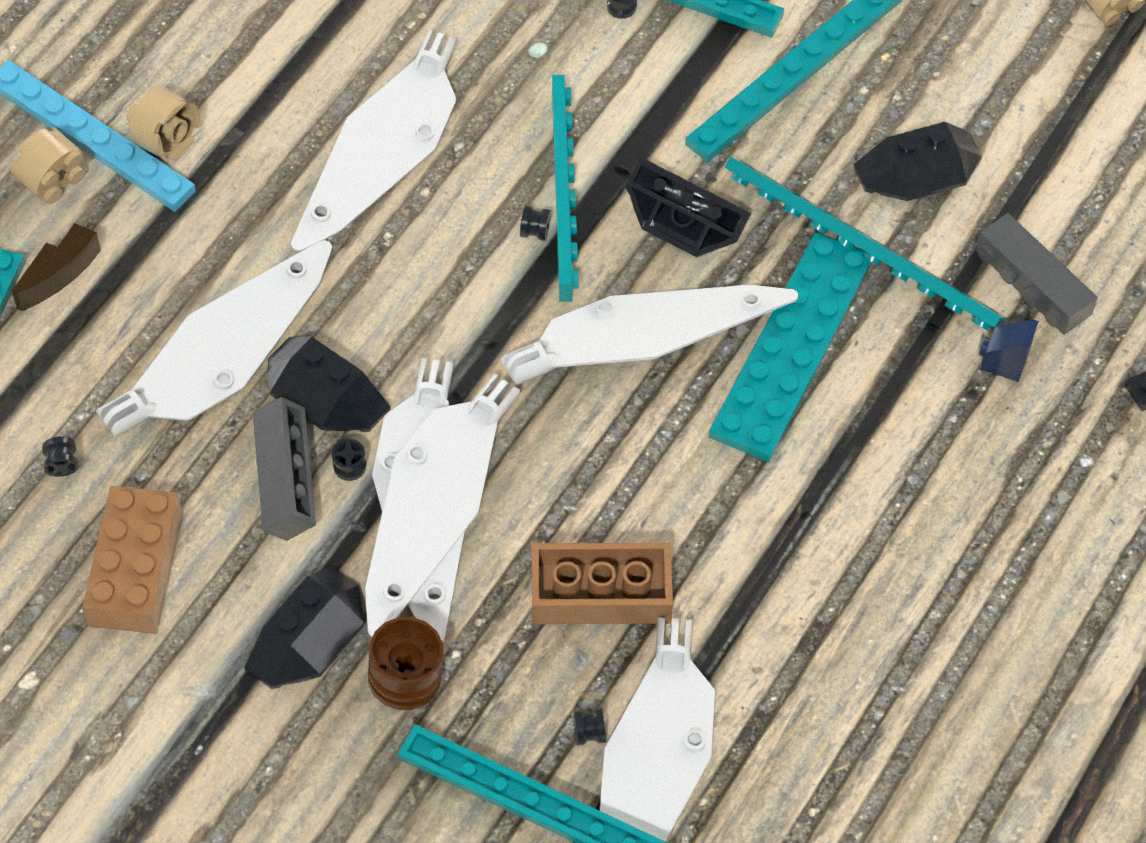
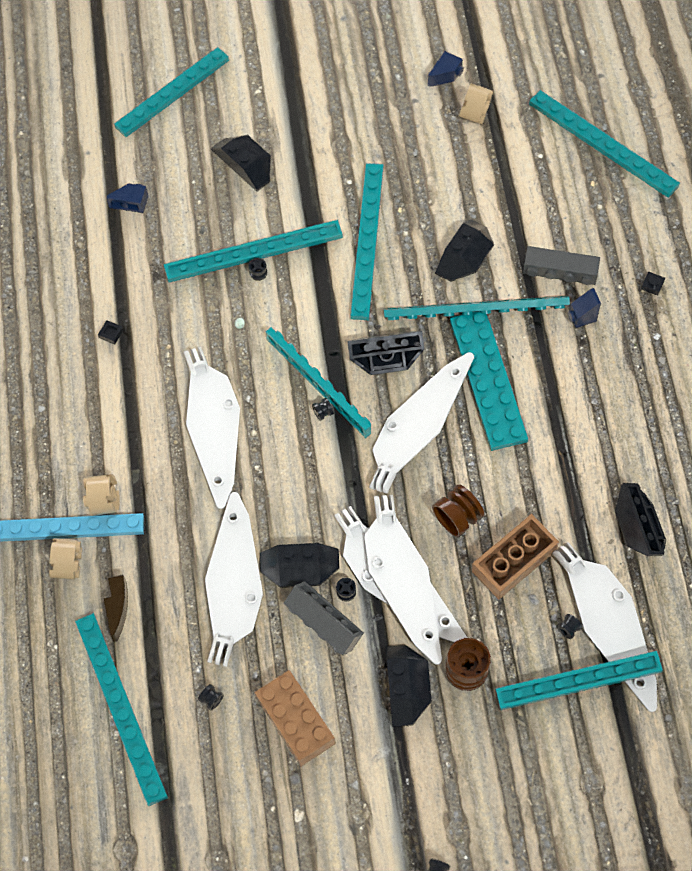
camera: 35 degrees left, 5 degrees up
none -> reddish brown wheel [432,484,485,537]
none -> black wedge [615,483,666,556]

